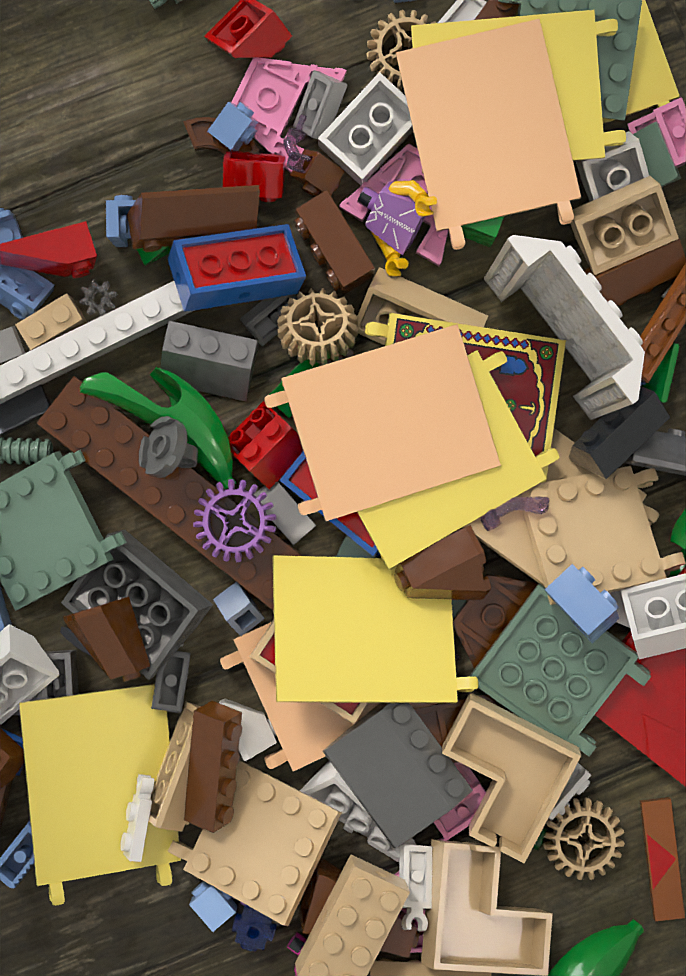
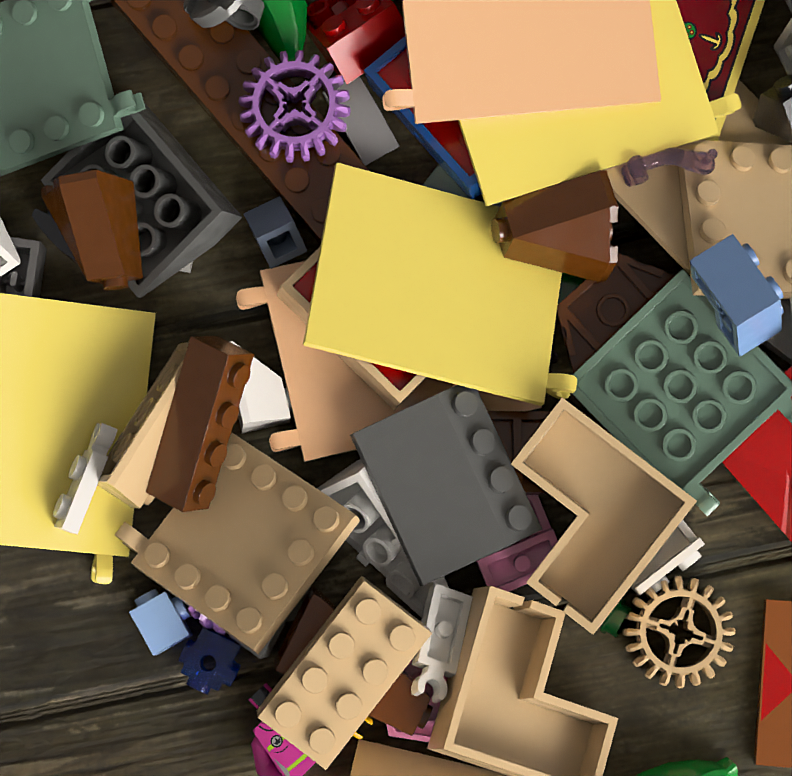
camera: 10 degrees right, 5 degrees down
dark grey slope [151,651,191,713] -> none

